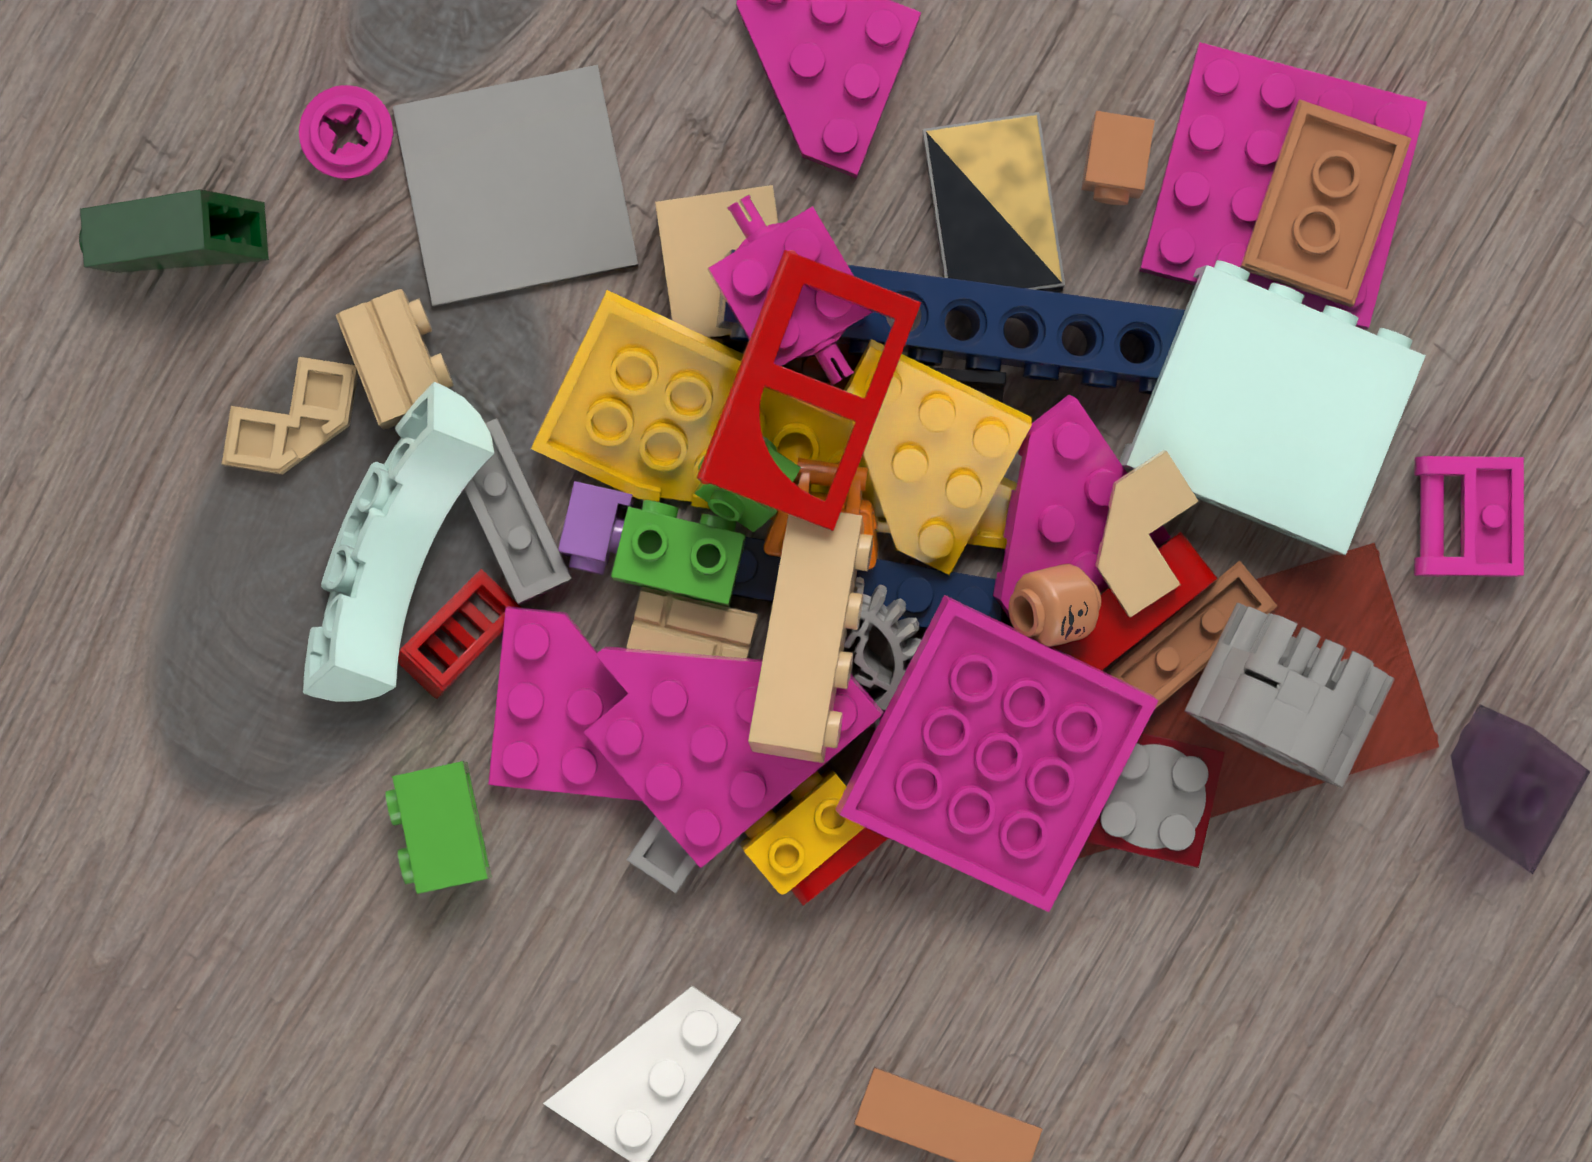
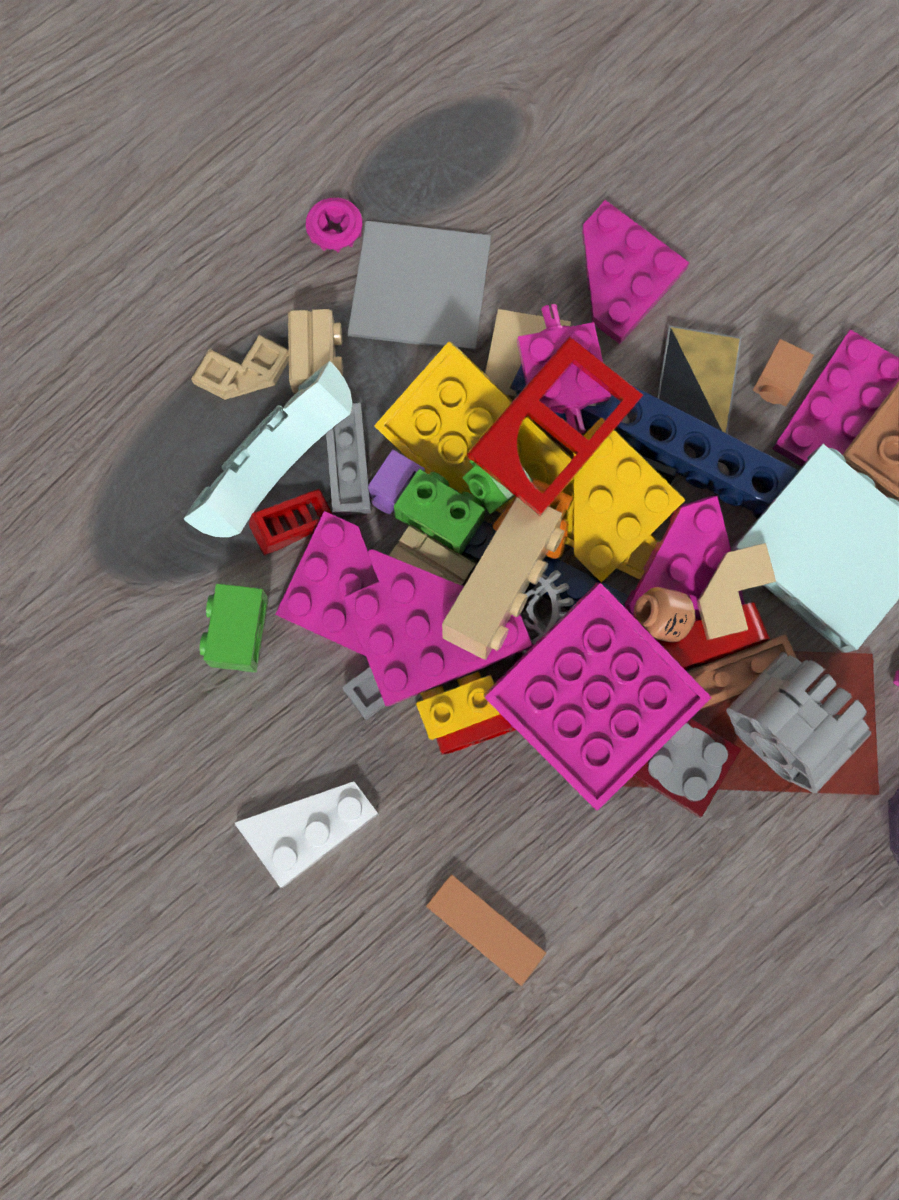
camera: 20 degrees right, 10 degrees down
dark green slope [79,189,269,273] -> none

